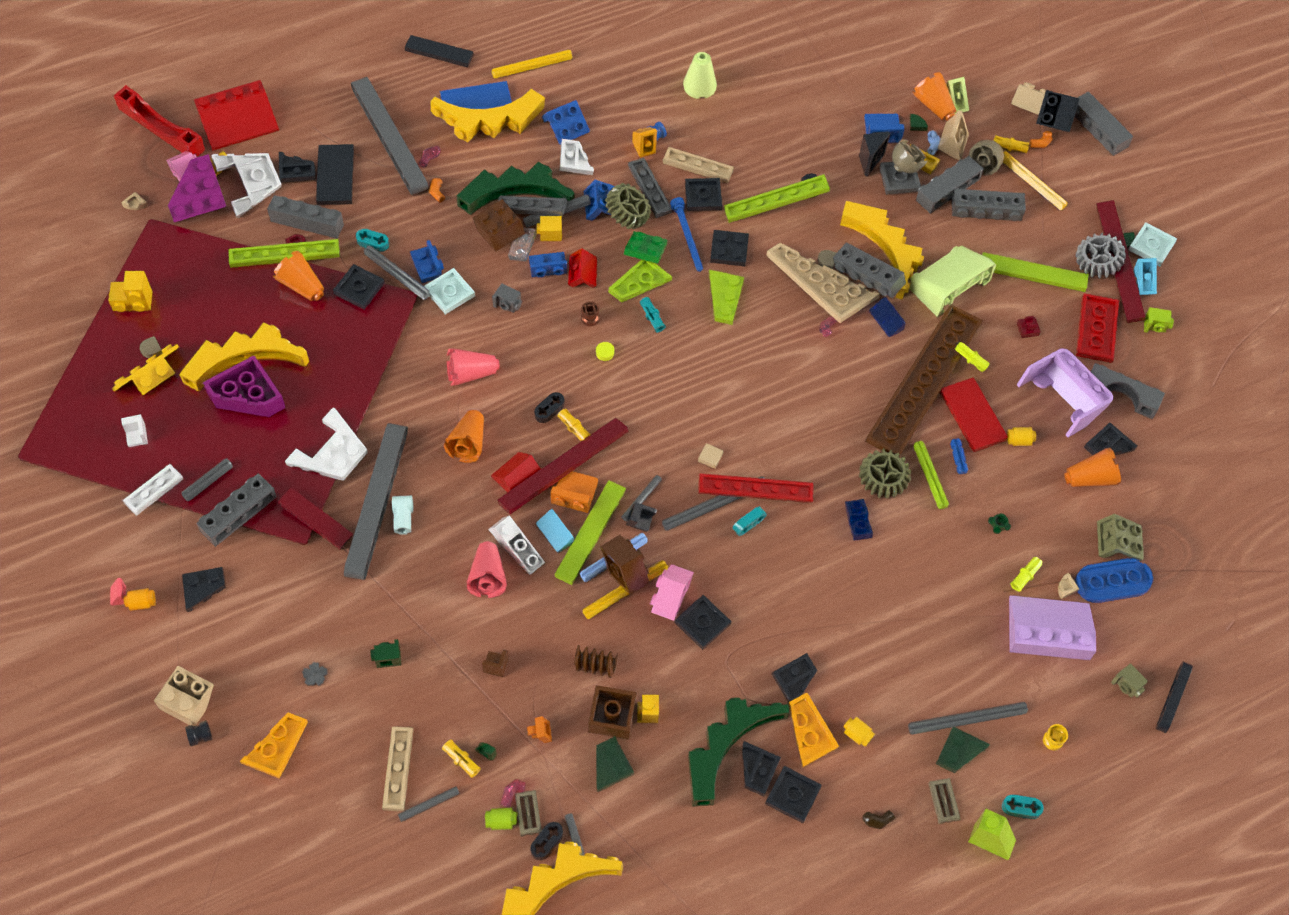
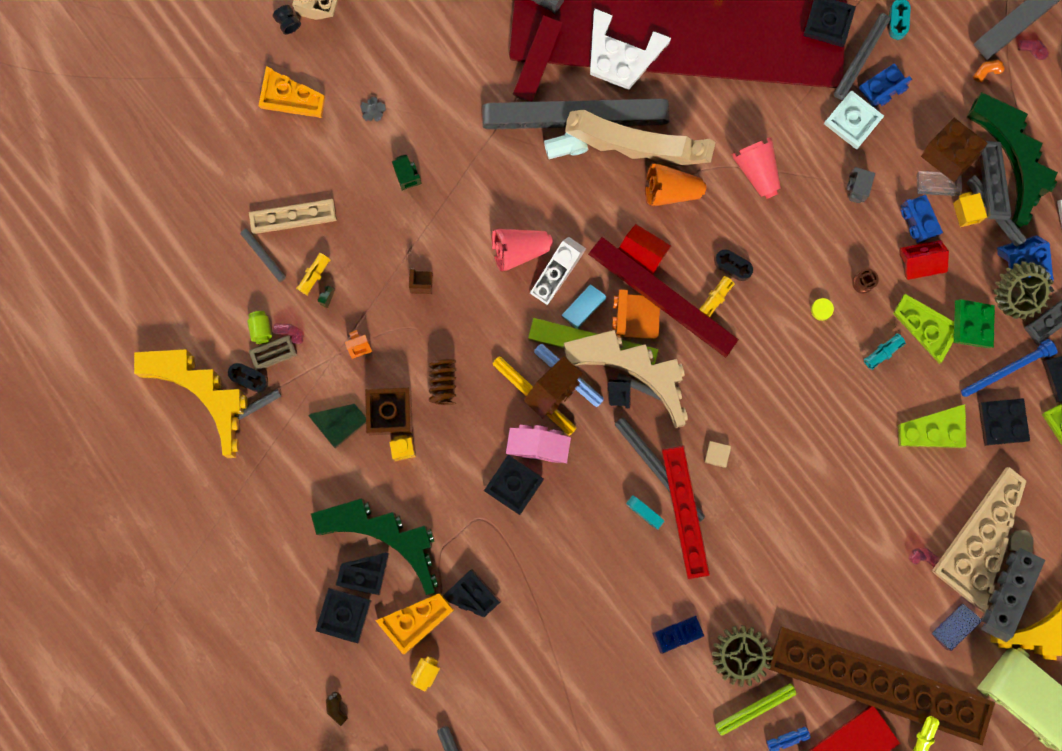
camera: 80 degrees right, 20 degrees up
none -> tan arch [563,330,688,429]
none -> tan arch [565,110,716,167]

